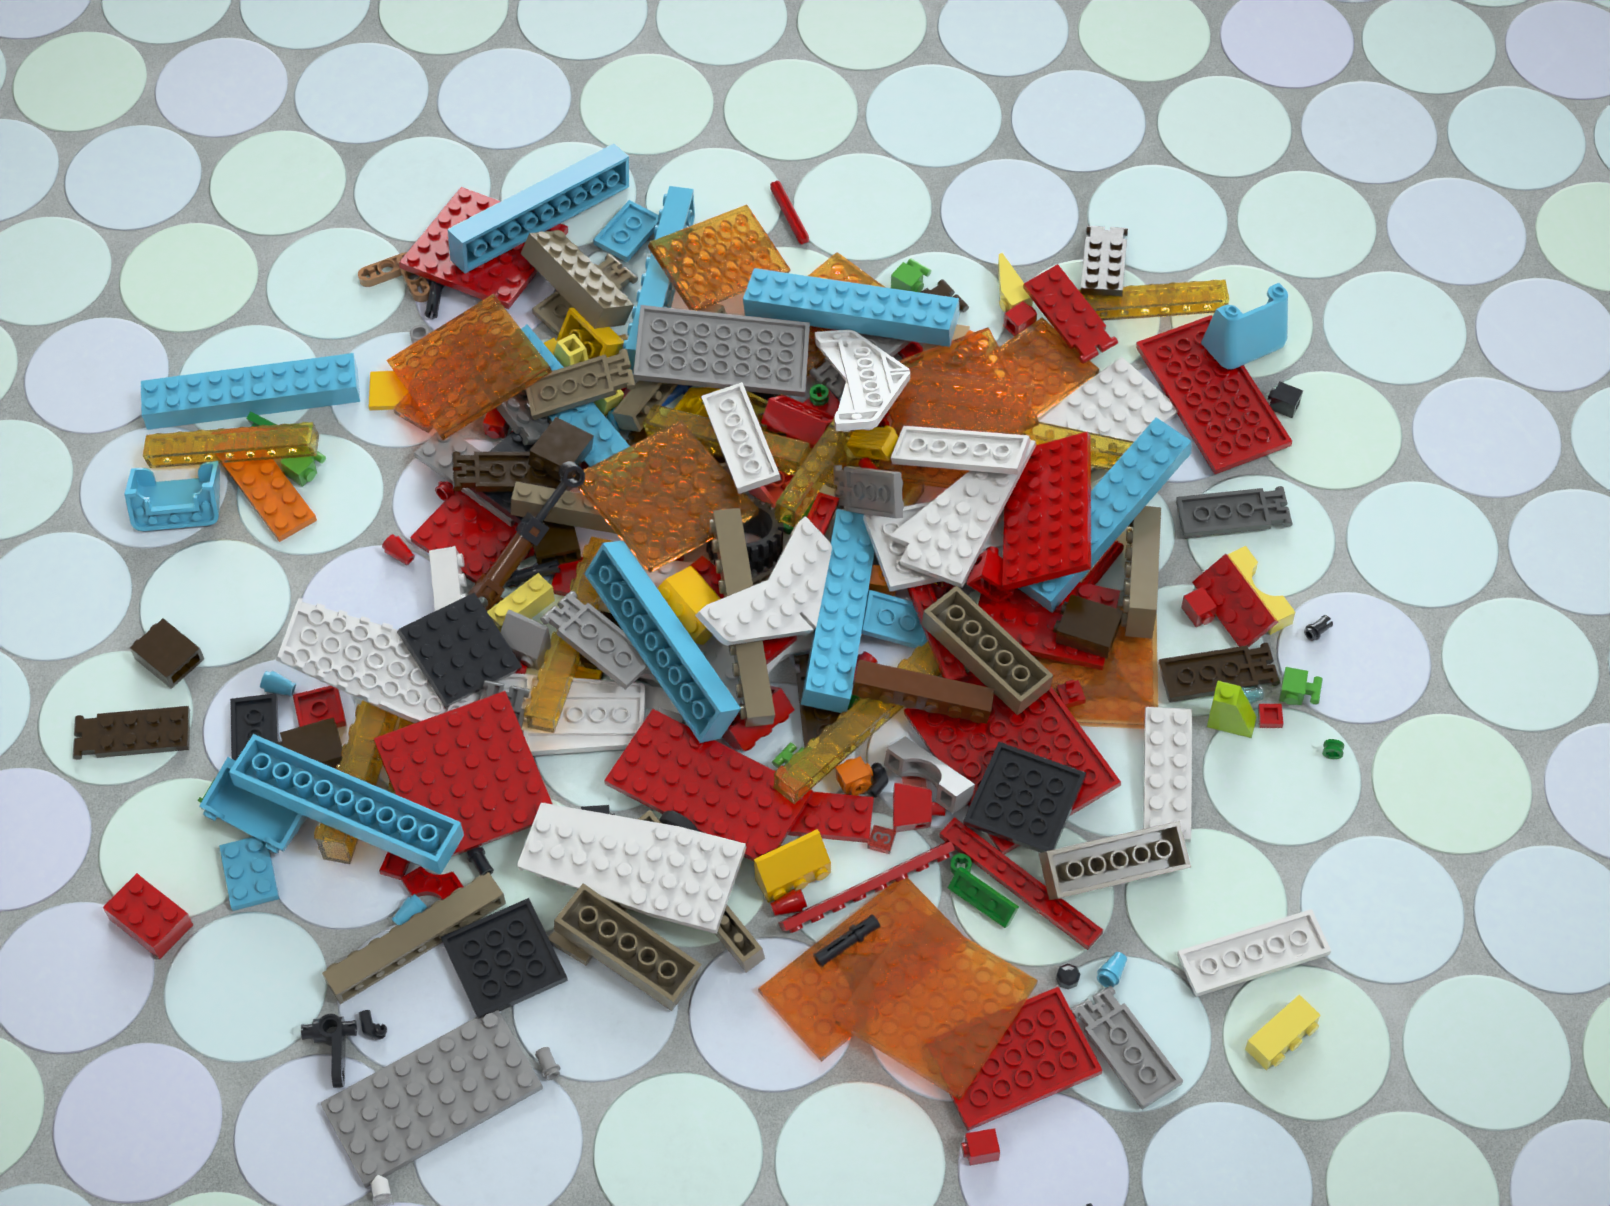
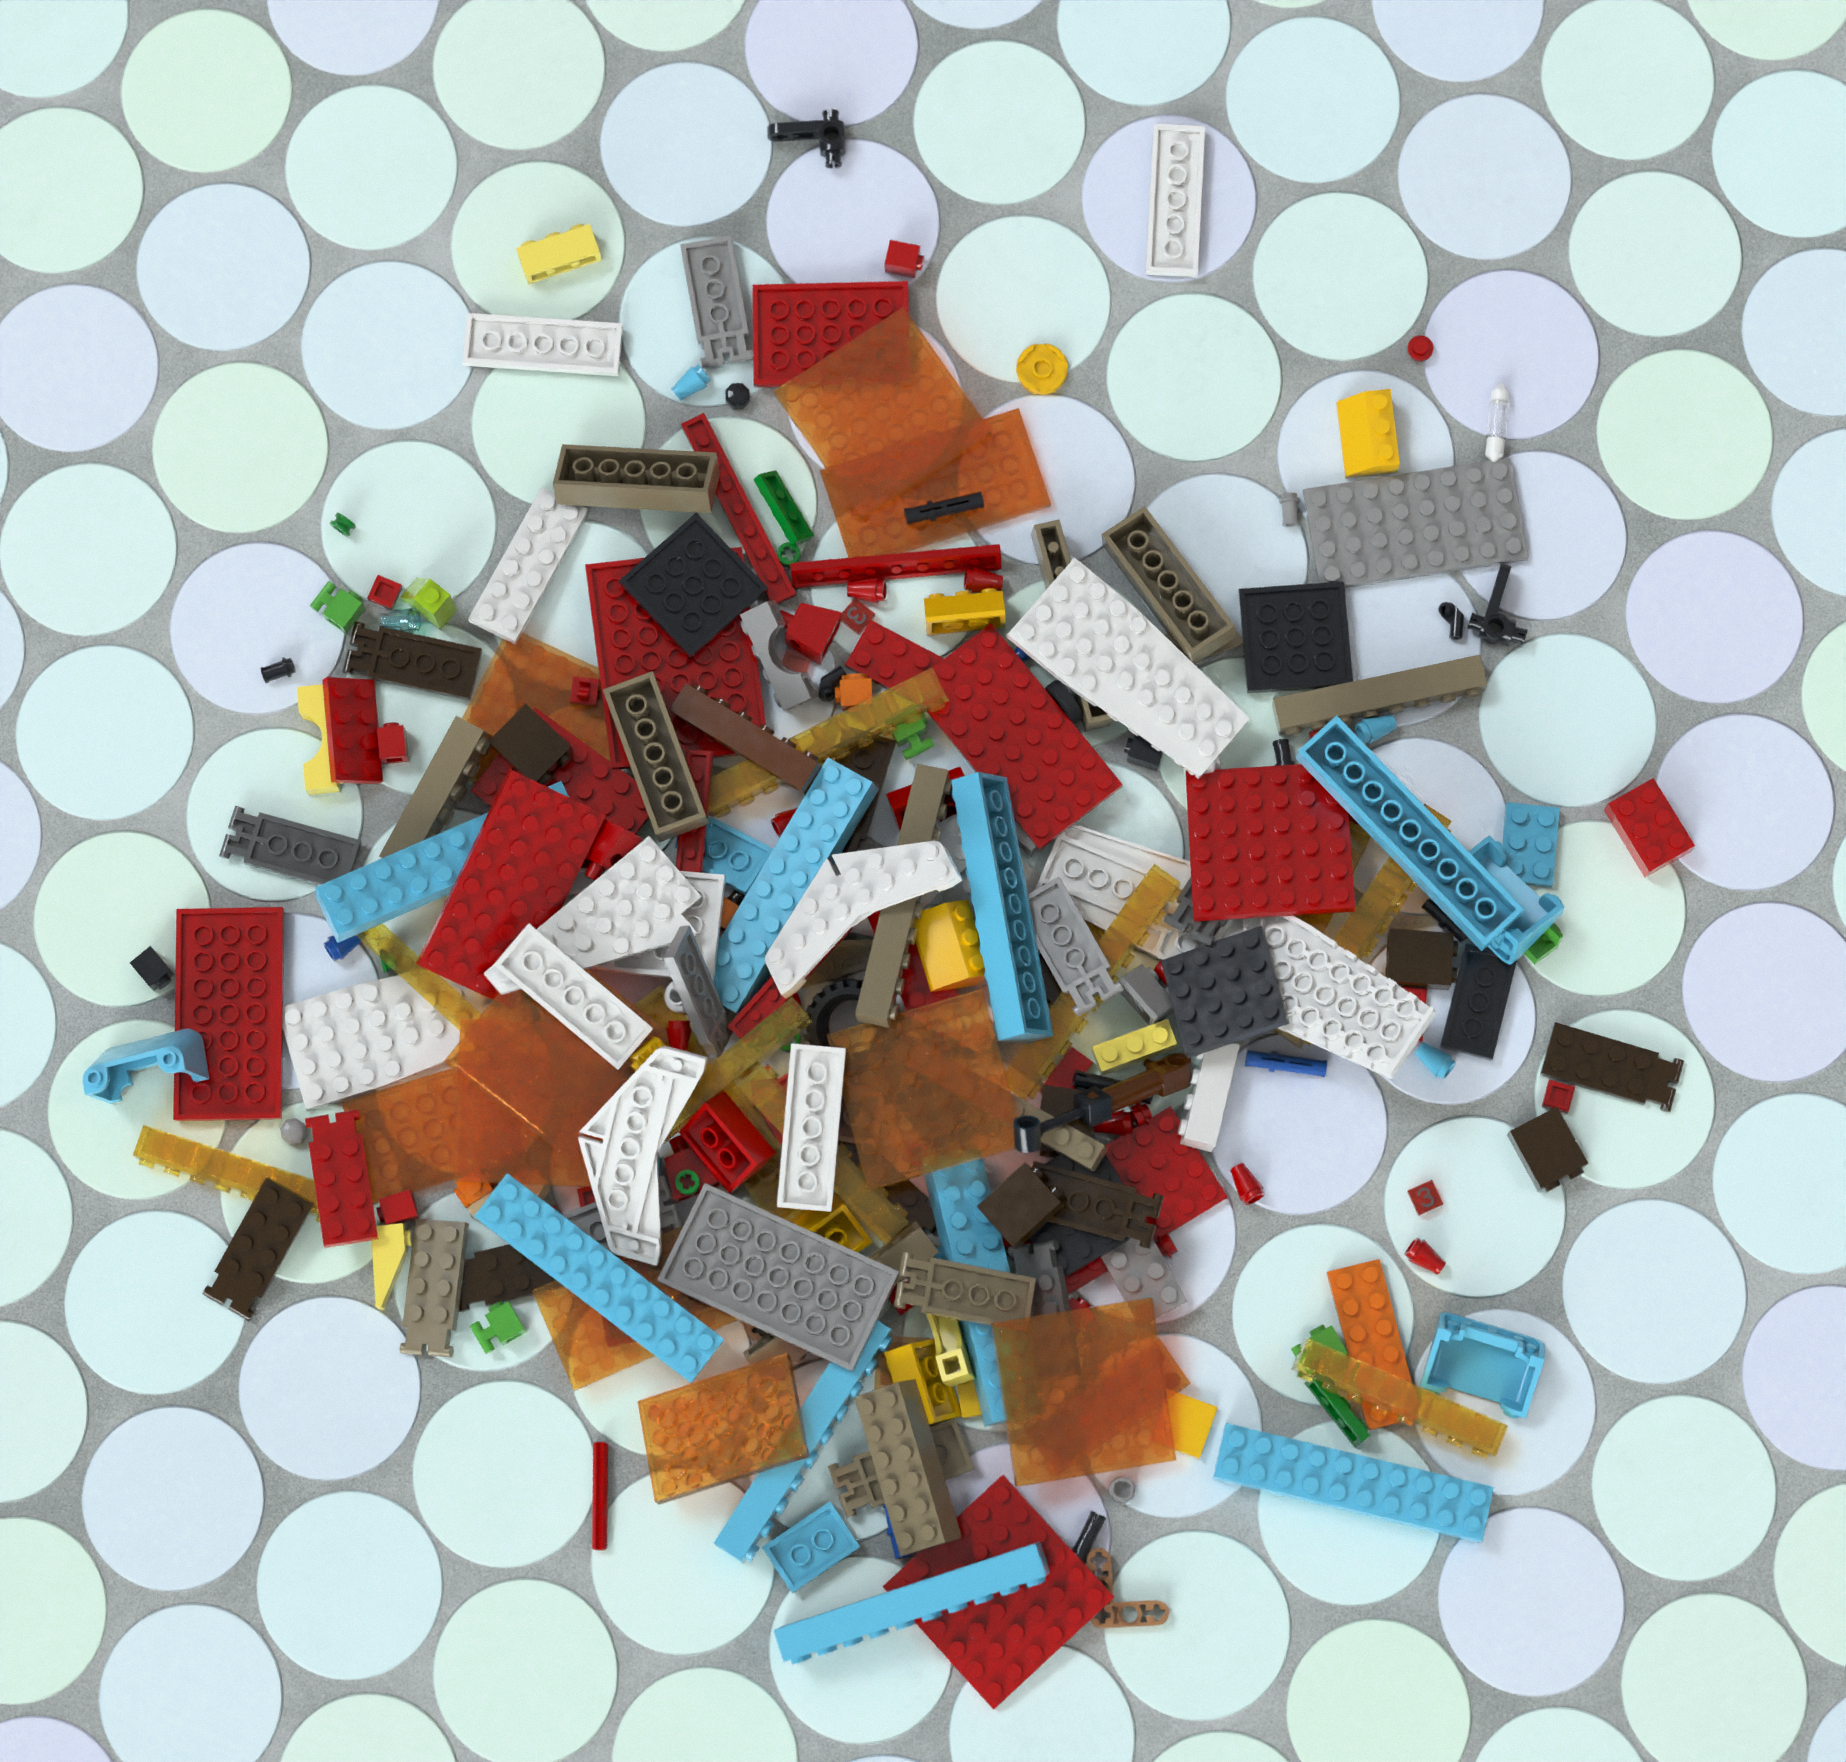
camera: 155 degrees left, 20 degrees up
none -> light grey tile [280,1118,308,1146]
none -> dark tan hinge [399,1219,469,1357]
none -> red cone [847,577,887,604]
none -> yellow tile [1016,343,1068,395]
none -> yellow slope [1336,389,1400,478]
none -> red cone [1404,1238,1446,1275]
none -> clear red tile [1407,1180,1443,1216]
none -> red tile [1542,1079,1575,1113]

